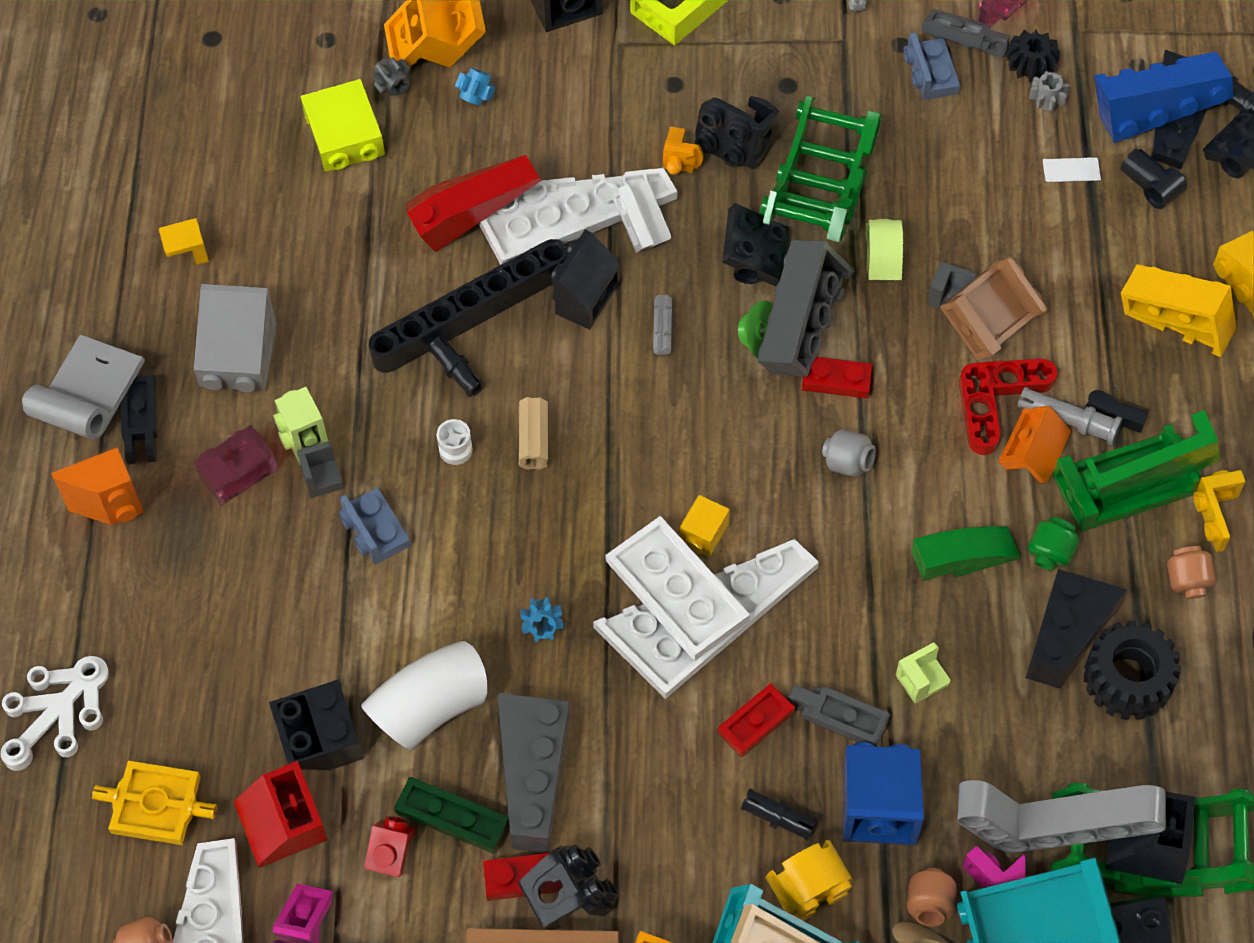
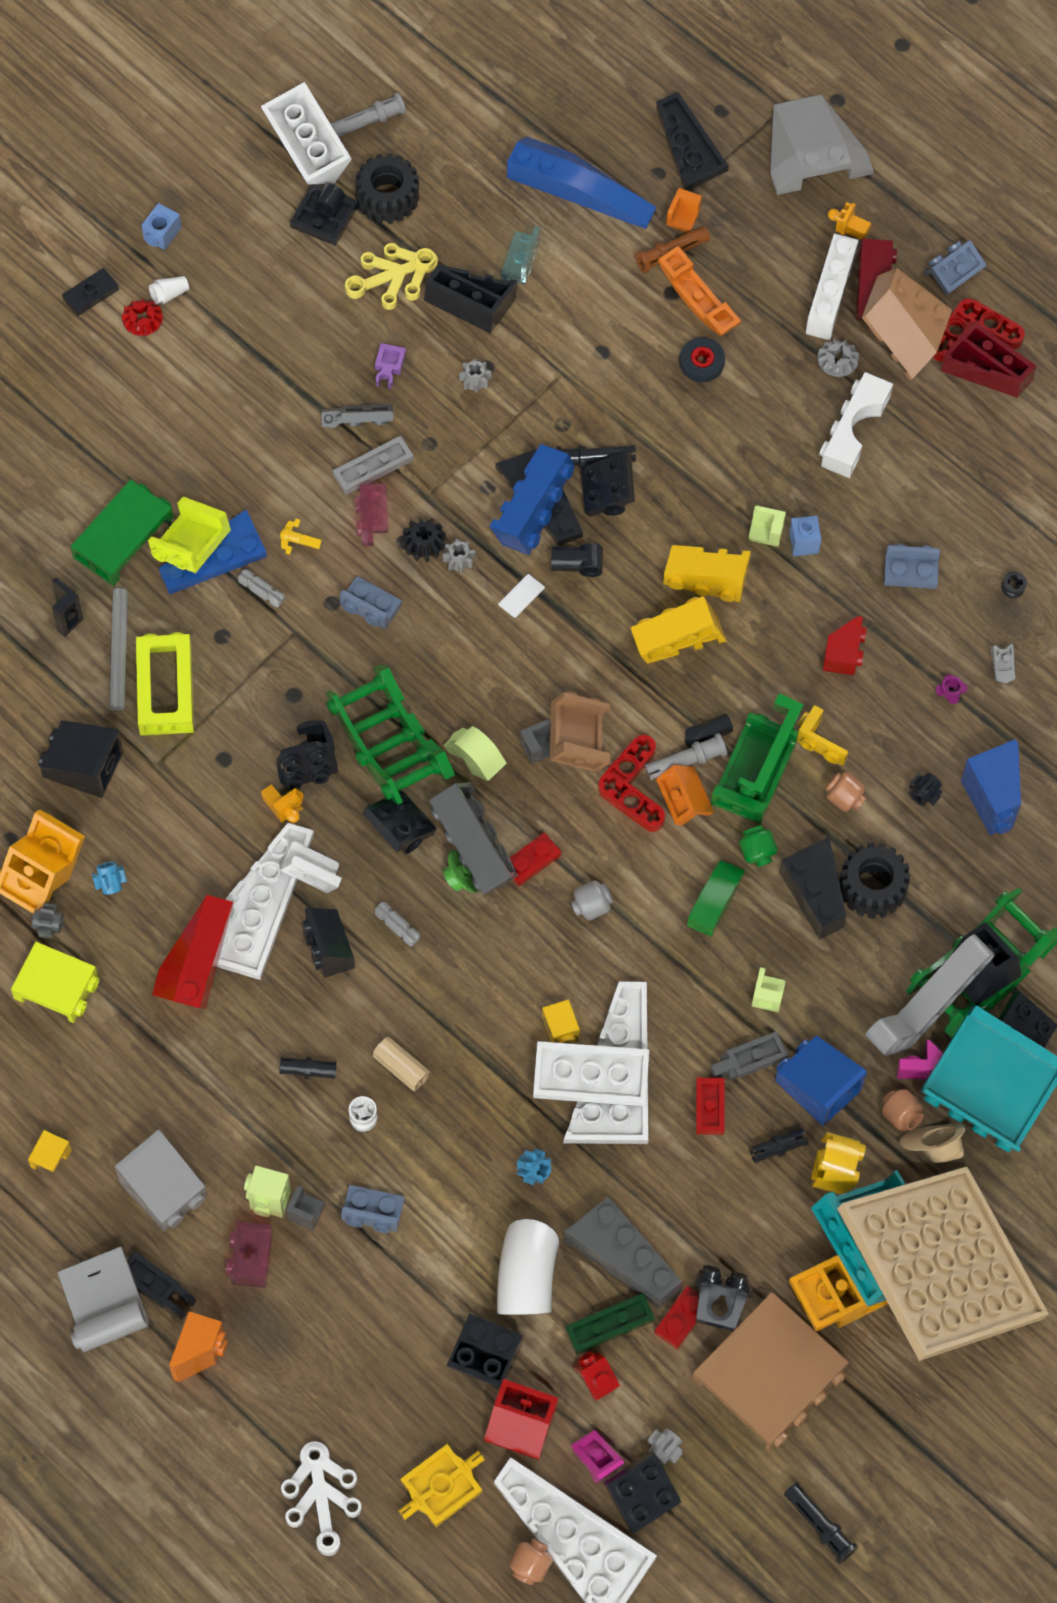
camera: 50 degrees left, 5 degrees up
black beam [368,239,568,373] -> none
dark grey hinge [922,8,1010,57] -> none

